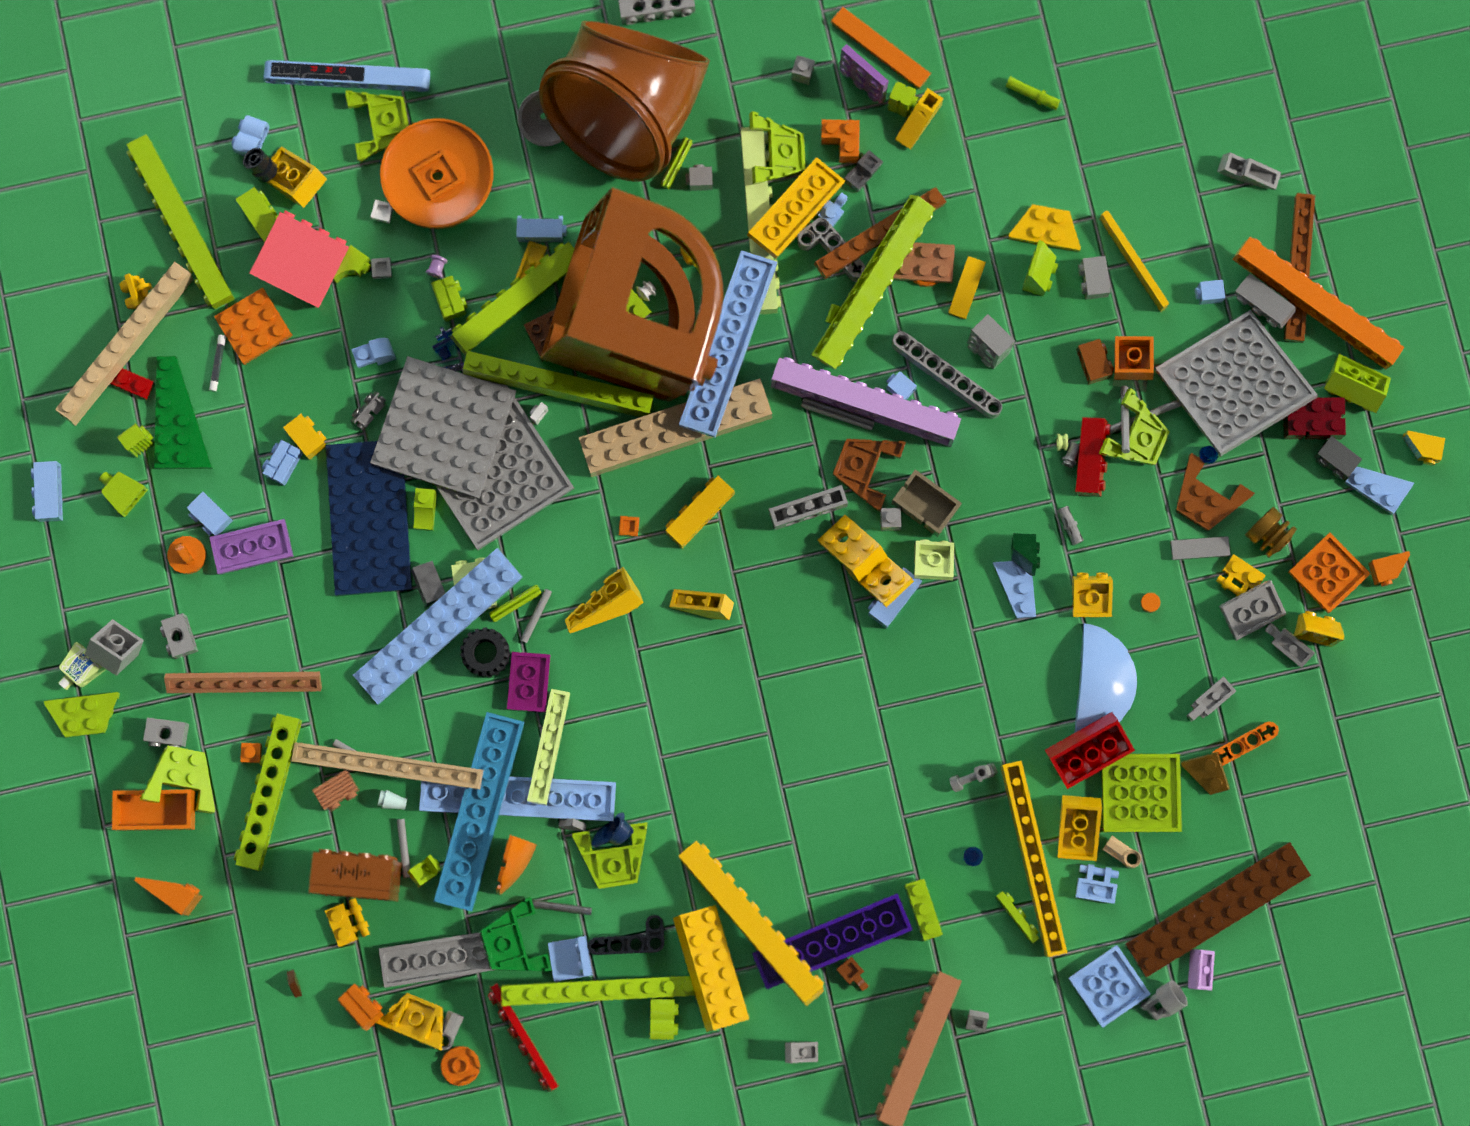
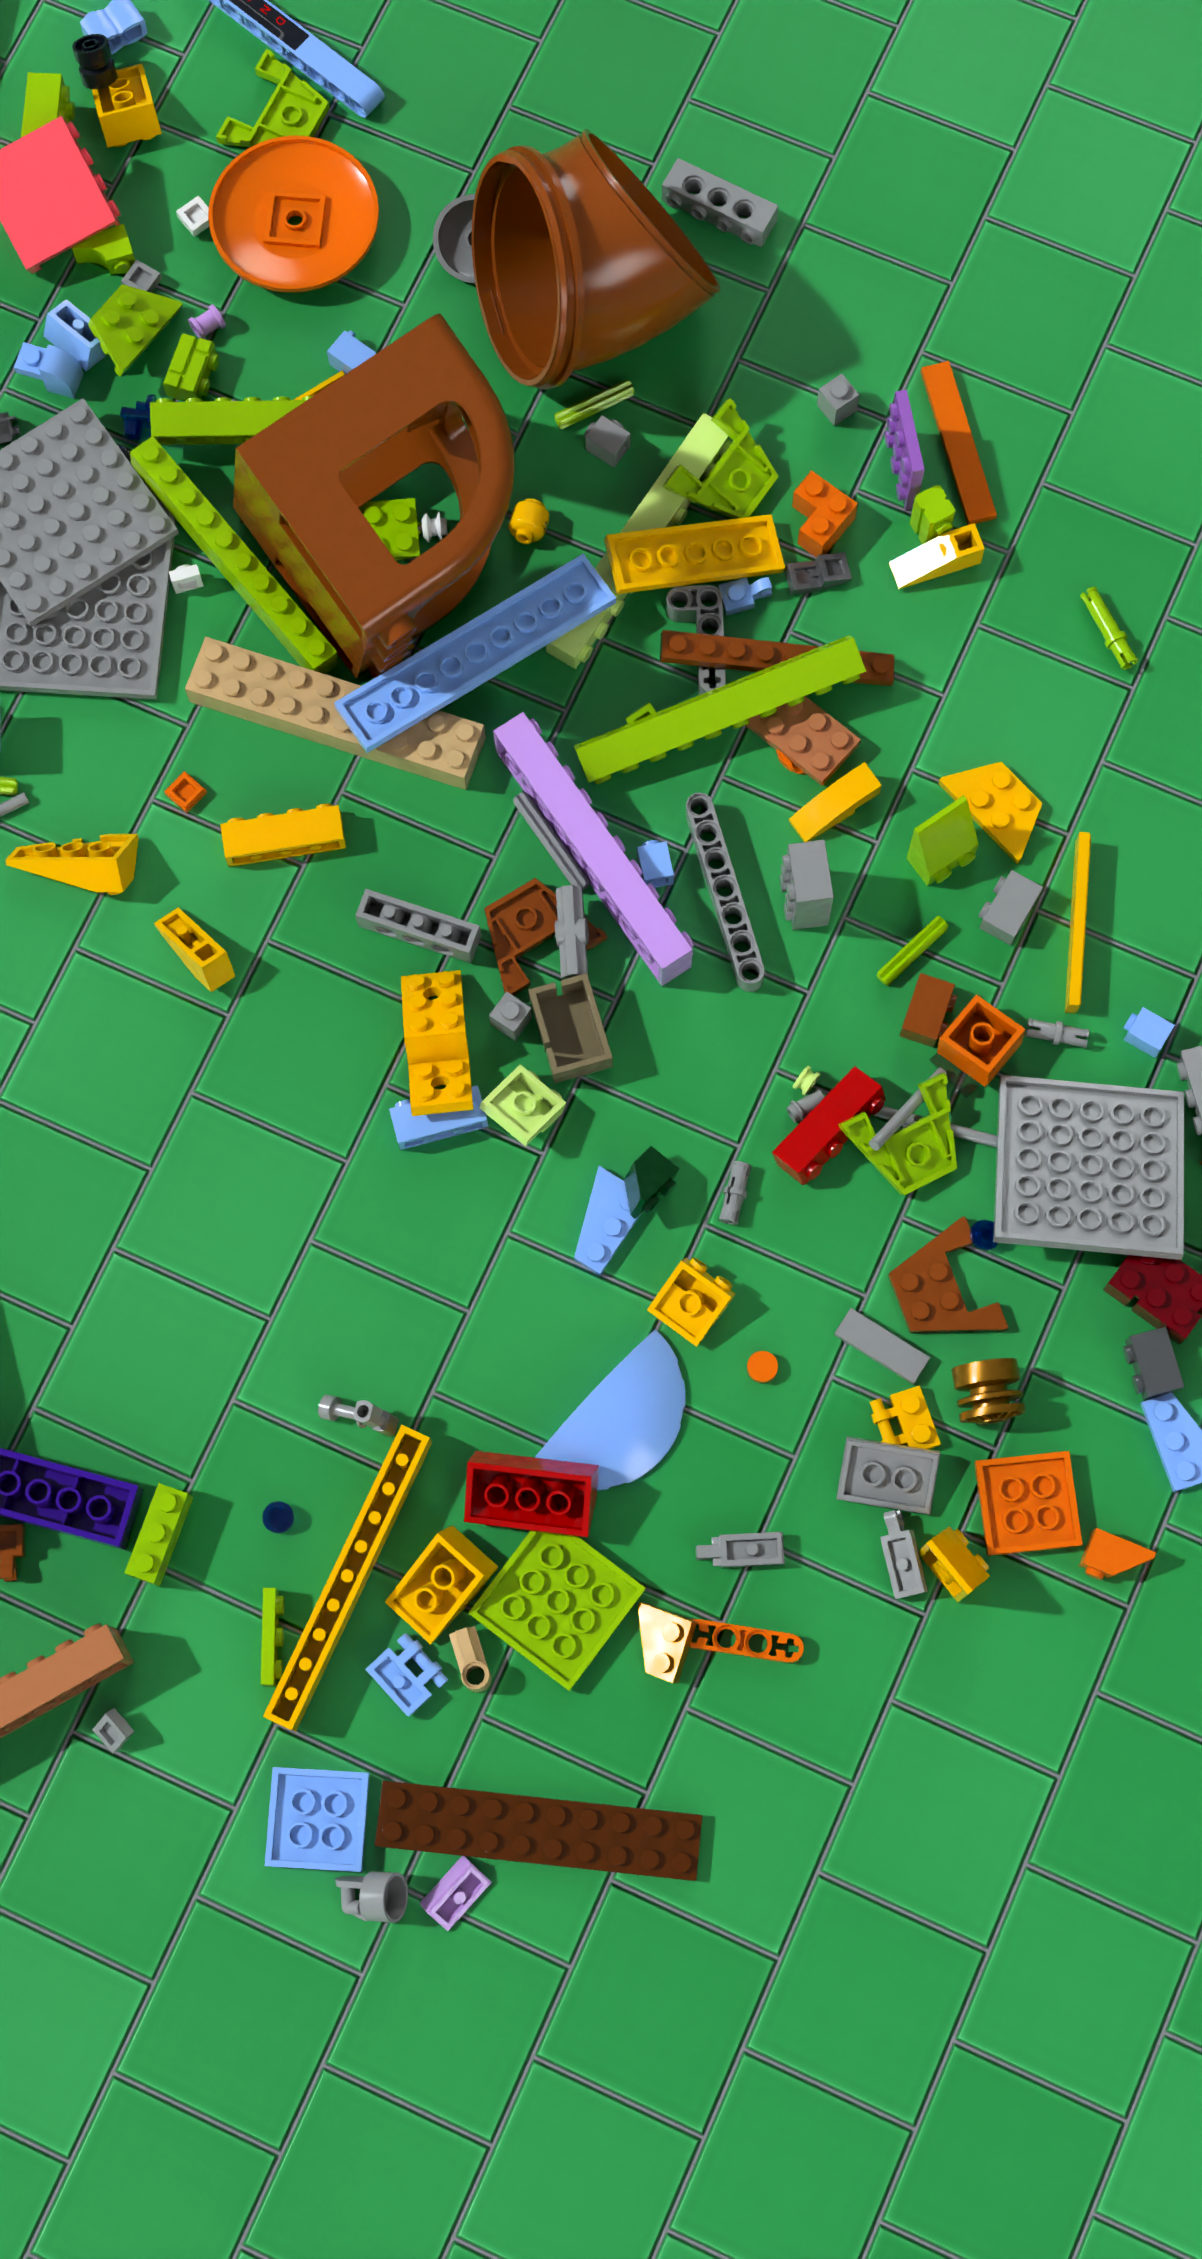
camera: 40 degrees right, 5 degrees down
none -> light blue brick [43,299,106,371]
none -> lime wing [88,284,183,377]
none -> light grey piece [555,885,589,979]
none -> lime axle [877,916,948,986]
none -> light grey pin [1025,1018,1089,1048]

